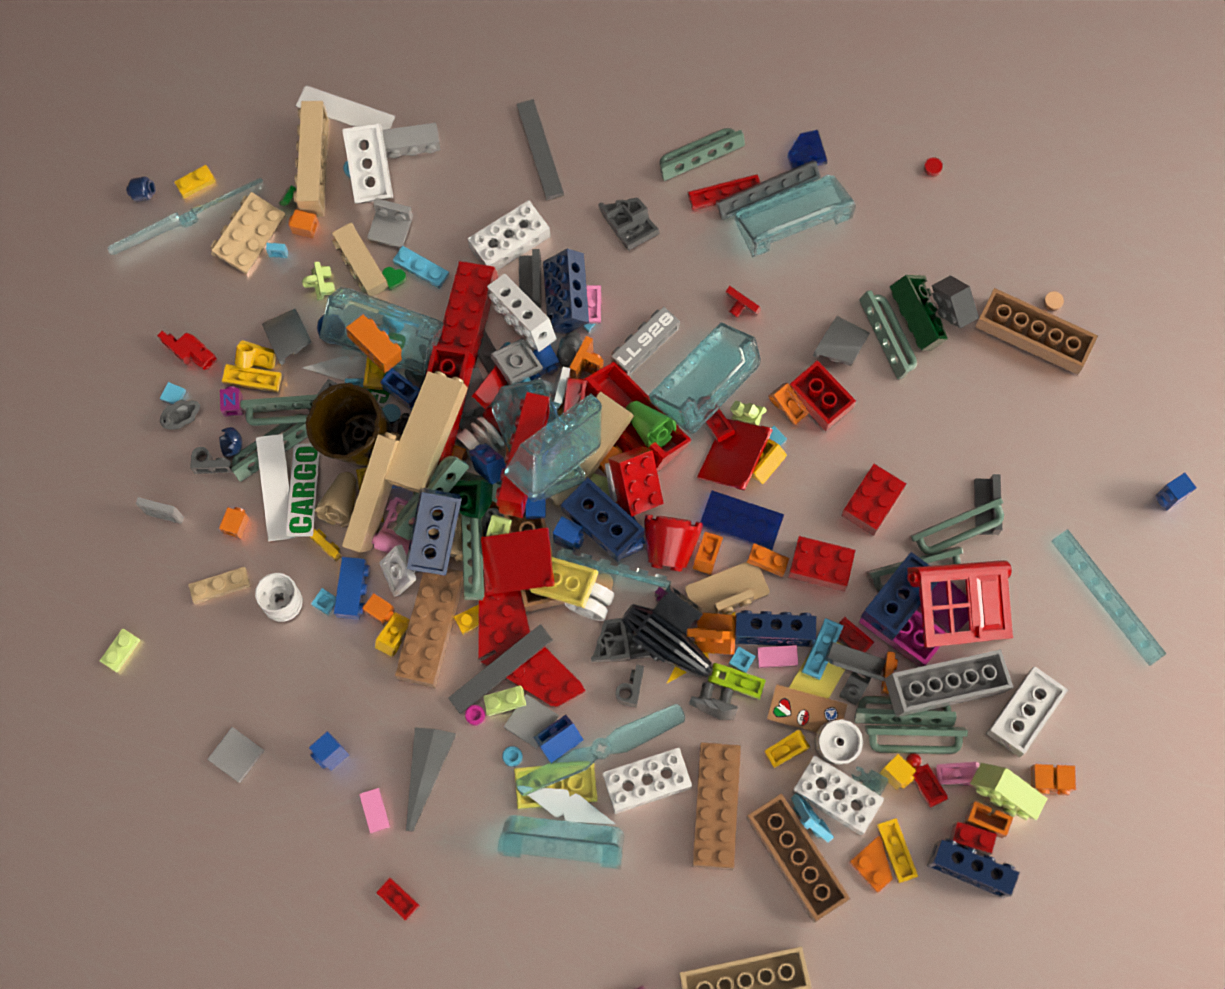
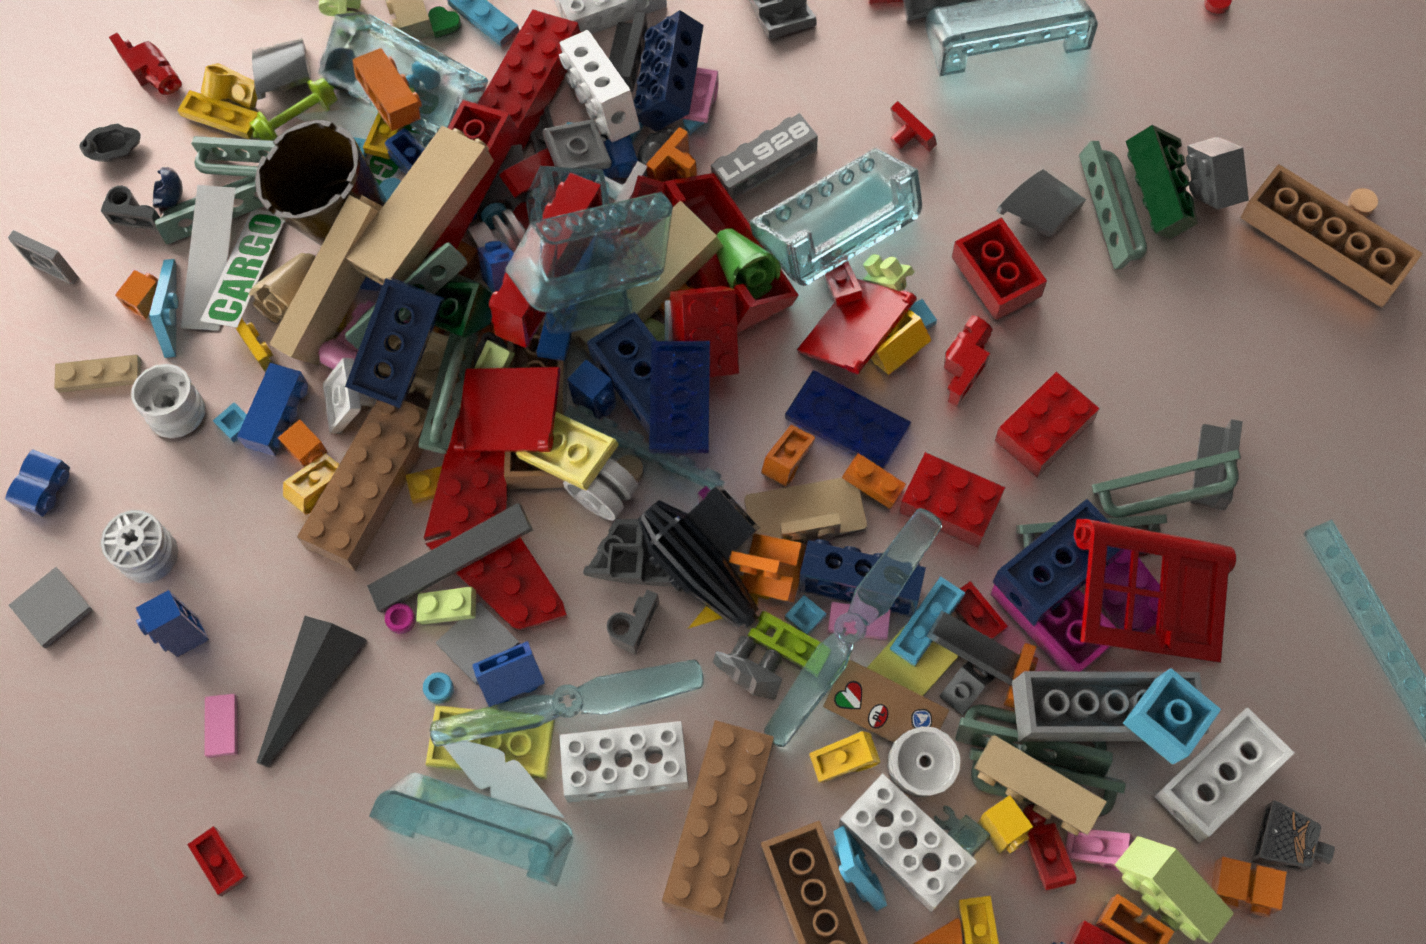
camera: 15 degrees right, 5 degrees down
medium azure tile [160,382,186,405] -> none
magenta brick [220,386,243,417] -> none
red cone [644,514,703,572] -> none
orange plate [768,383,809,425] -> none
none -> blue brick [5,449,70,517]
none -> white wheel [101,510,178,583]
none -> medium azure wing [149,259,178,358]
none -> lime piece [249,77,338,141]
none -> medium azure tile [481,203,507,229]
none -> clear blue plate [649,341,710,453]
none -> clear light blue piece [764,508,942,747]
none -> red plate [944,315,993,407]
none -> tan brick [974,735,1107,836]
none -> medium azure brick [1123,668,1221,765]
none -> torso [1251,800,1335,871]

